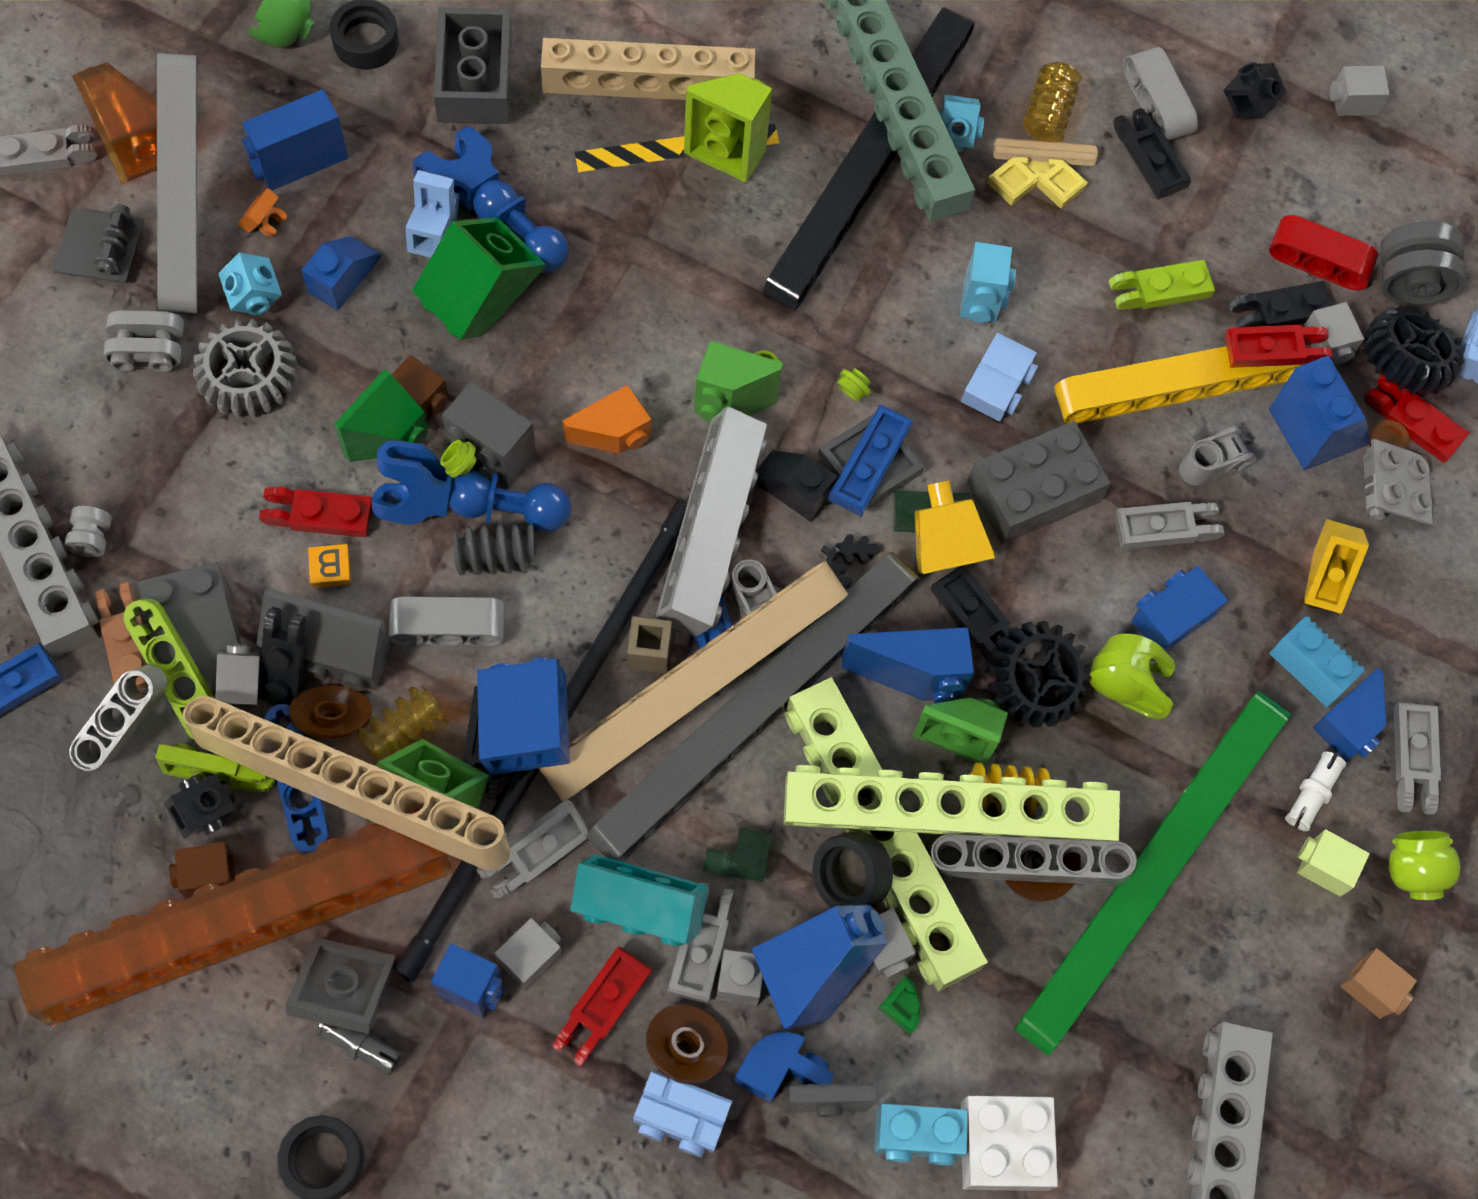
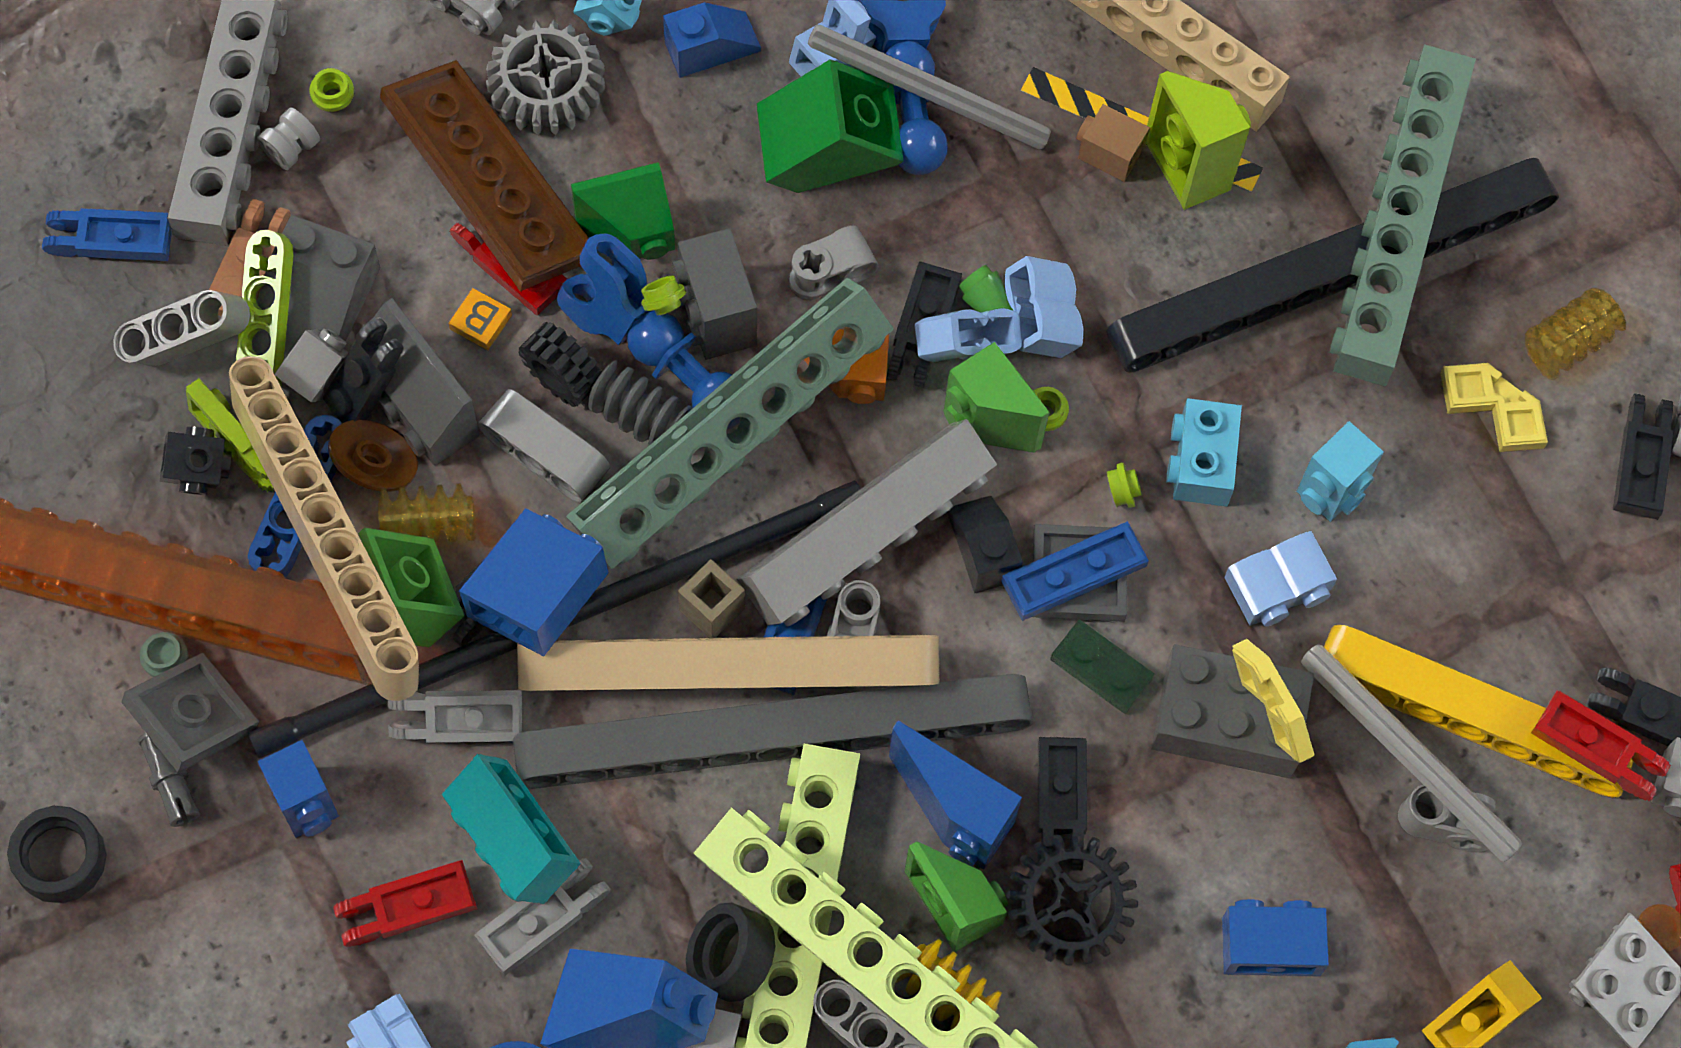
camera: 40 degrees right, 0 degrees up
reddish brown brick [169,842,237,900] -> none
reddish brown brick [392,354,449,421] -> none
light grey brick [494,918,562,990] -> none
reddish brown dish [646,1004,728,1084] -> none
clear green piece [703,827,772,882] -> none
light grey brick [716,949,763,1006] -> none
black animal [820,534,880,591] -> none
yellow torso [915,480,995,574] -> none
medium azure brick [938,94,984,152] -> none
tan axle [993,138,1098,166] -> none
lime helmet [1089,634,1175,720] -> none
lime hinge [1109,260,1215,310] -> none
light grey hinge [1114,502,1225,549] -> none
blue slope [1269,355,1370,471] -> none
none -> sand green plate [140,632,188,677]
none -> lime plate [309,68,354,112]
none -> reddish brown tile [380,60,598,291]
none -> black tyre [518,322,602,407]
none -> sand green brick [566,278,894,569]
none -> light grey piece [789,225,879,300]
none -> light grey axle [808,25,1051,150]
none -> black hinge [887,261,962,388]
none -> light blue brick [915,308,1022,362]
none -> bright green cone [959,265,1013,312]
none -> light blue brick [1005,256,1084,358]
none -> medium nougat brick [1076,104,1150,182]
none -> medium azure brick [1167,398,1242,507]
none -> light yellow tile [1232,639,1315,763]
none -> light grey axle [1301,644,1522,862]

